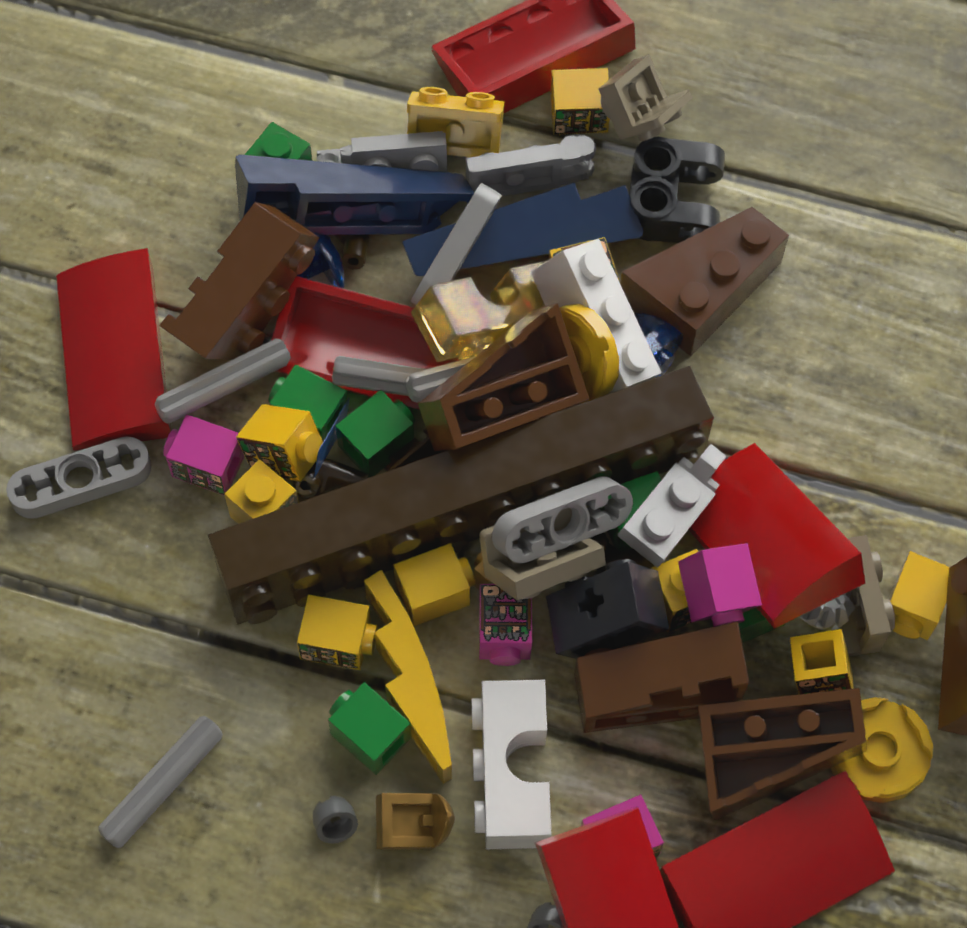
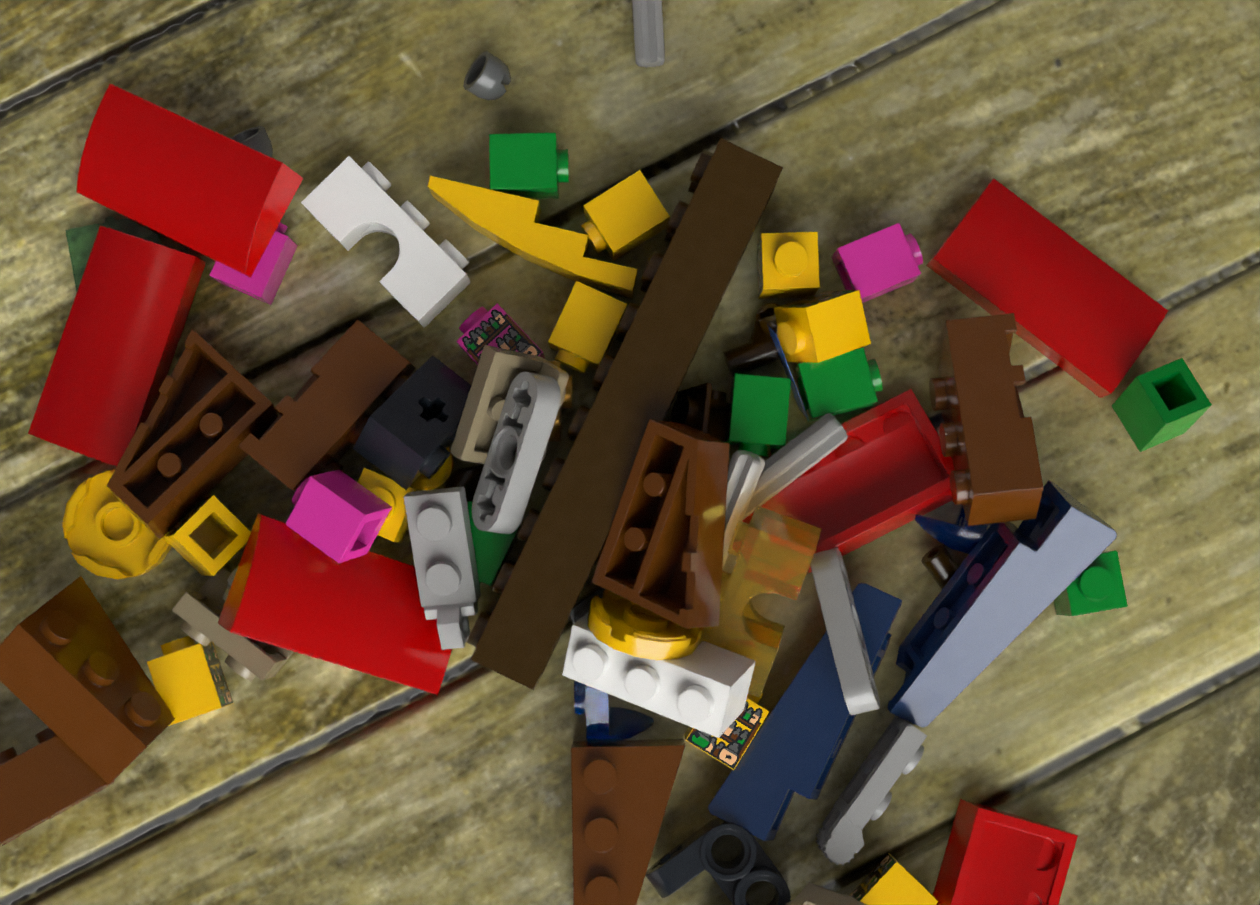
camera: 135 degrees right, 20 degrees up
light grey beam [6,437,151,519] -> none
light grey axle [155,339,291,423] -> none
light grey hinge [316,131,447,172] -> none
pearl gold plate [376,793,455,850] -> none
yellow bracket [407,87,504,157] -> none
none -> green brick [1112,358,1212,452]

